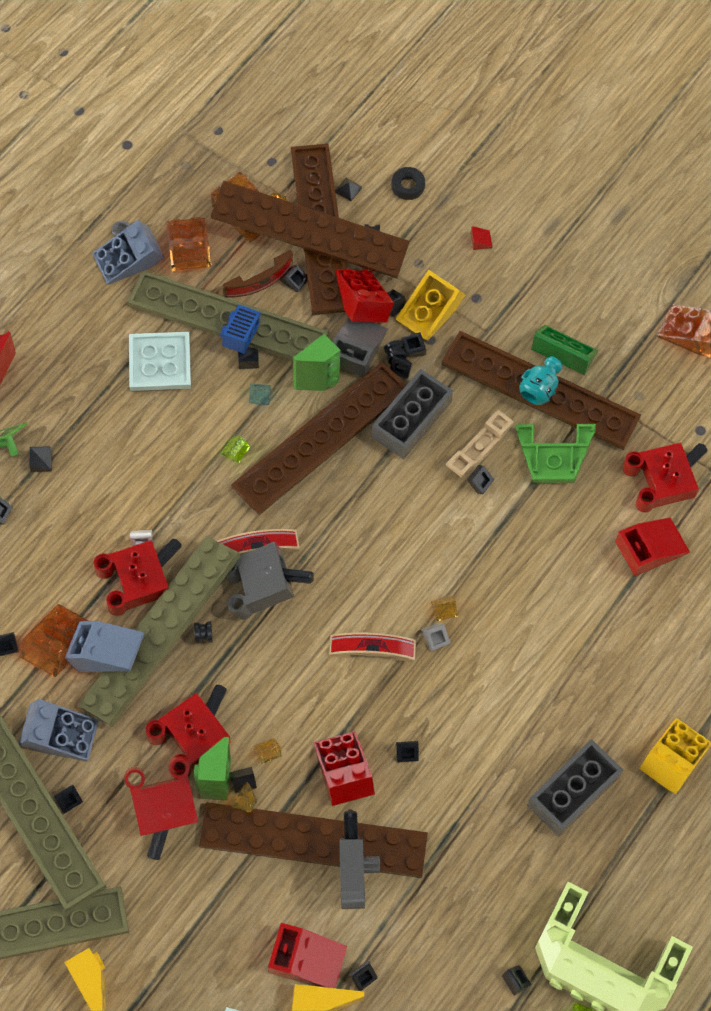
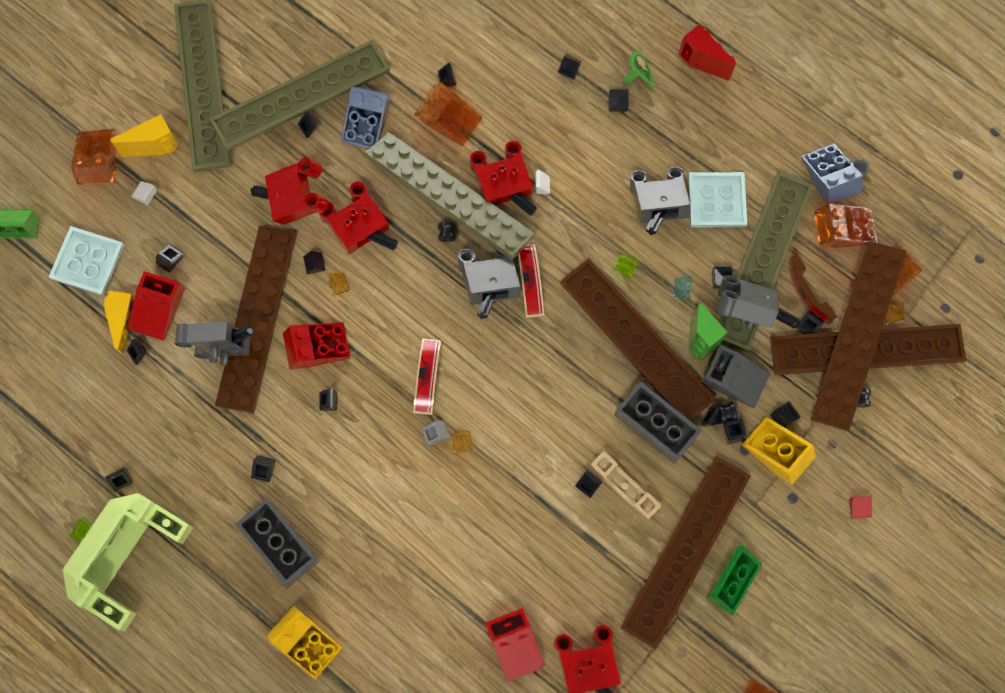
camera: 95 degrees right, 10 degrees up
sand blue slope [65,621,144,672] -> none
bright green slope [194,737,231,800] -> none
blue brick [220,304,261,354] -> none
clear yellow slope [232,782,258,812] -> none
black slope [335,177,362,201] -> none
red slope [336,269,394,323] -> none
black tyre [391,167,426,200] -> none
bright green wing [516,424,596,483] -> none
teal piece [519,356,562,405] -> none
none -> white slope [131,181,157,205]
none -> black slope [156,245,184,272]
none -> black slope [251,456,276,482]
none -> piece [630,167,690,235]
none -> dark grey piece [716,275,800,330]

